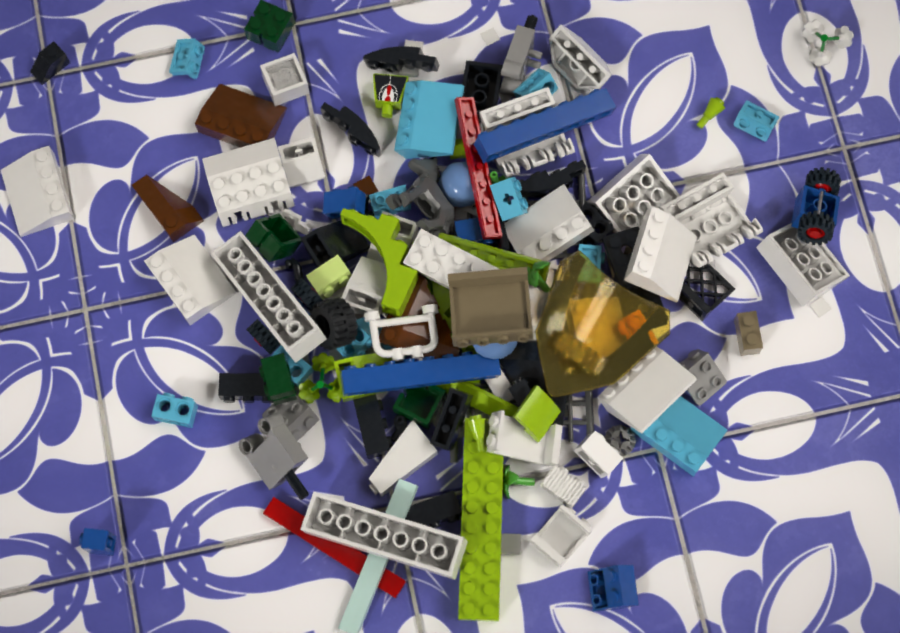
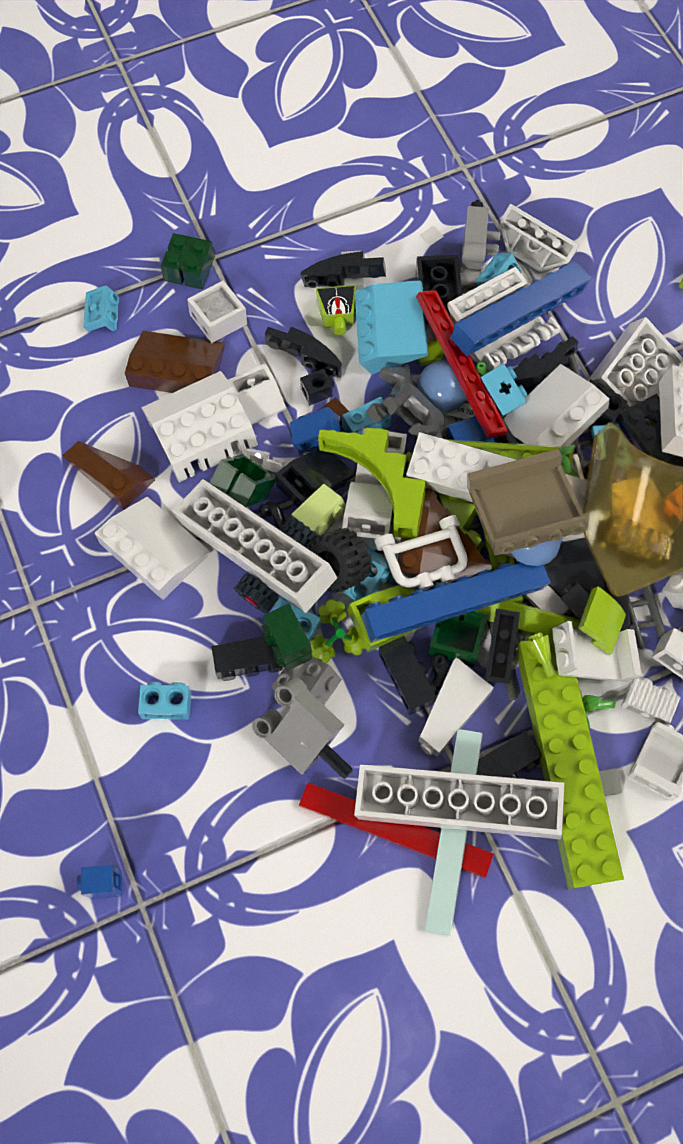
camera: 15 degrees left, 5 degrees down
none -> black brick [300,368,335,406]

